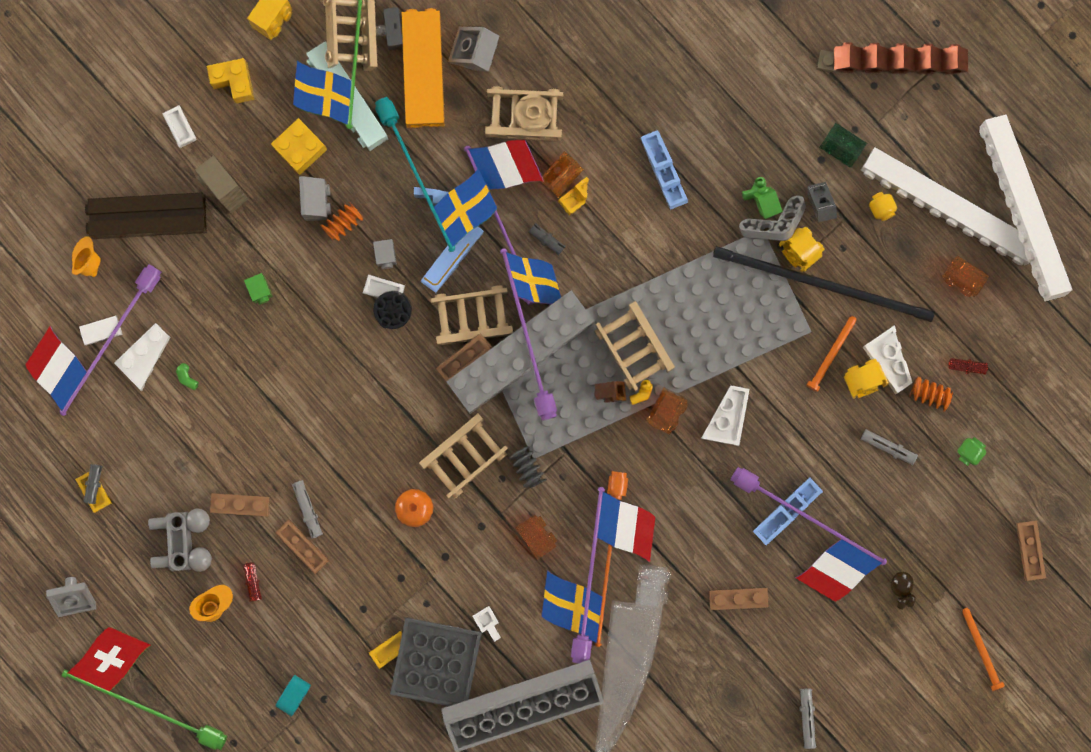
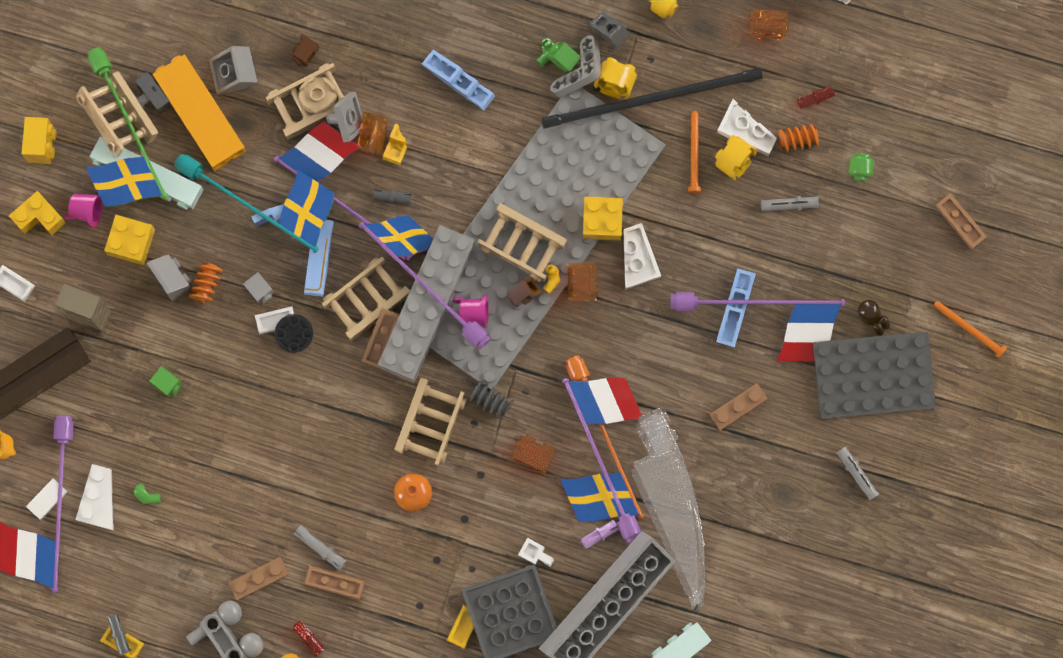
camera: 30 degrees left, 5 degrees down
none -> dark pink hat [63,193,103,228]
none -> reddish brown brick [292,34,319,67]
none -> light grey tile [327,92,366,142]
none -> dark pink hat [452,294,489,328]
none -> lavender axle [581,520,619,548]
none -> yellow brick [583,197,623,240]
none -> dark grey plate [813,332,936,419]

